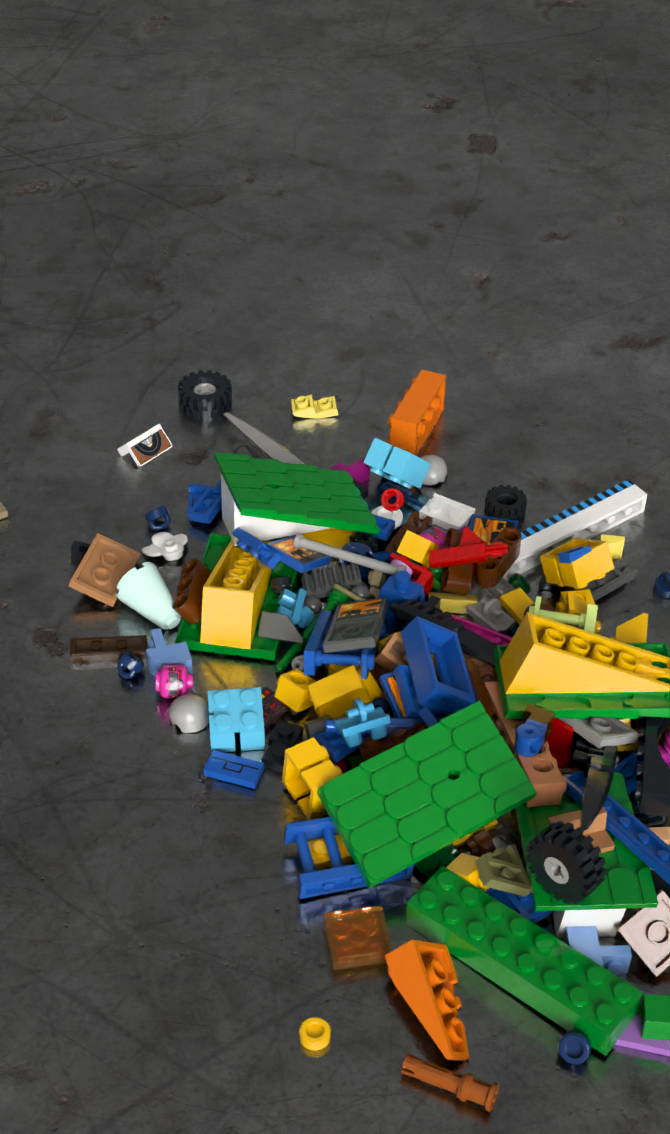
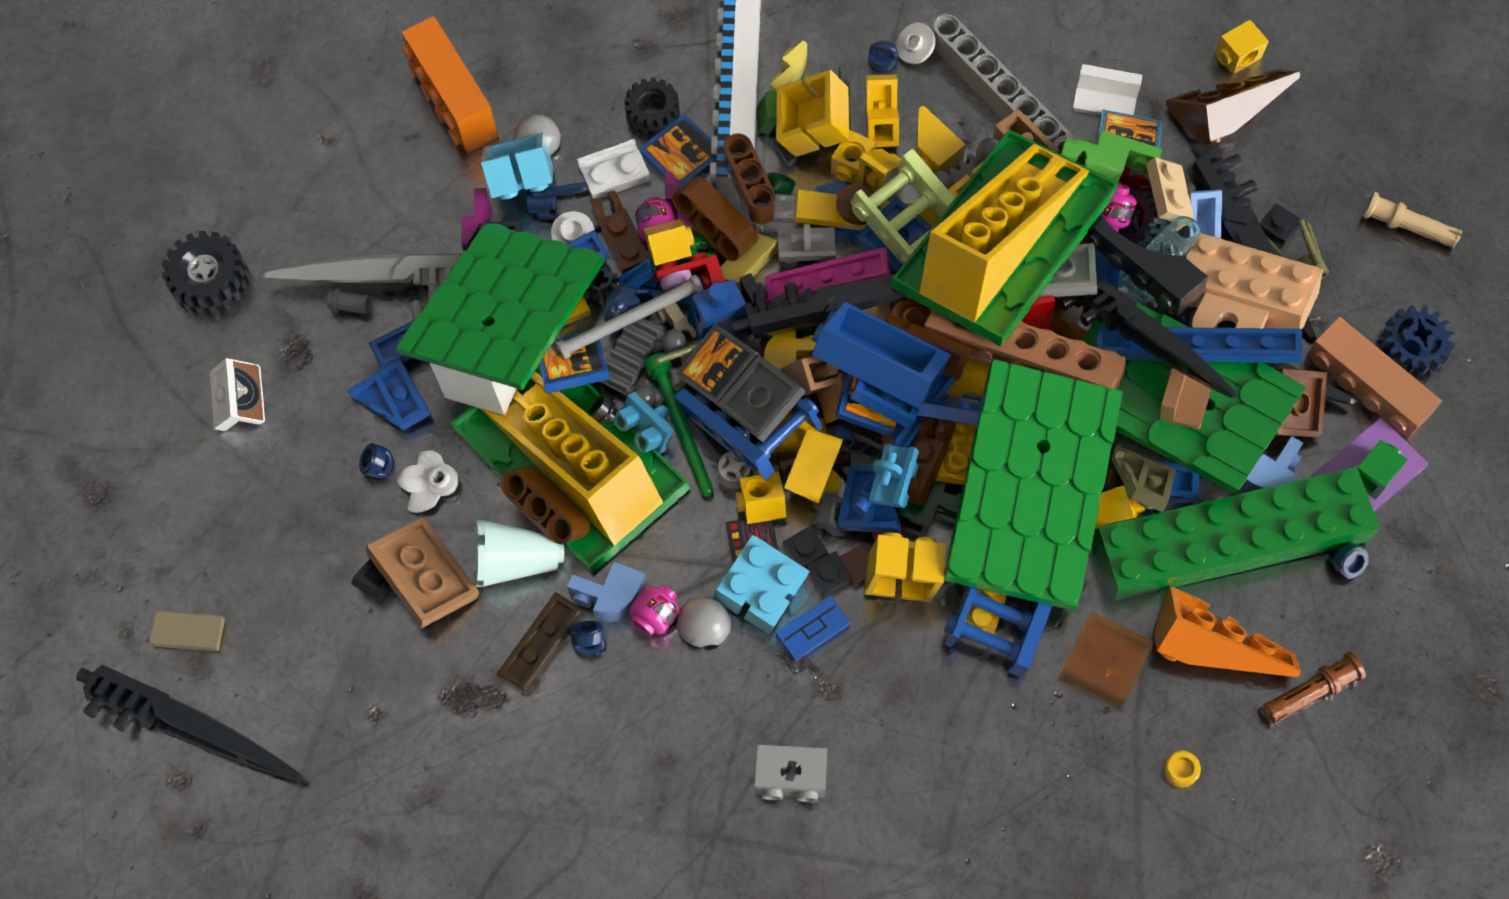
camera: 50 degrees left, 25 degrees up
blue hinge [232,527,282,569] -> none
dark grey tile [258,611,305,644] -> none
light yellow slope [291,394,338,418] -> none
red plate [381,488,404,511] -> none
red piece [429,527,508,569] -> none
blue leg [514,704,555,757] -> none
black wheel [526,821,607,904] -> none
blue piece [558,546,592,563] -> none
none -> light grey brick [755,745,827,802]
none -> yellow brick [865,74,899,147]

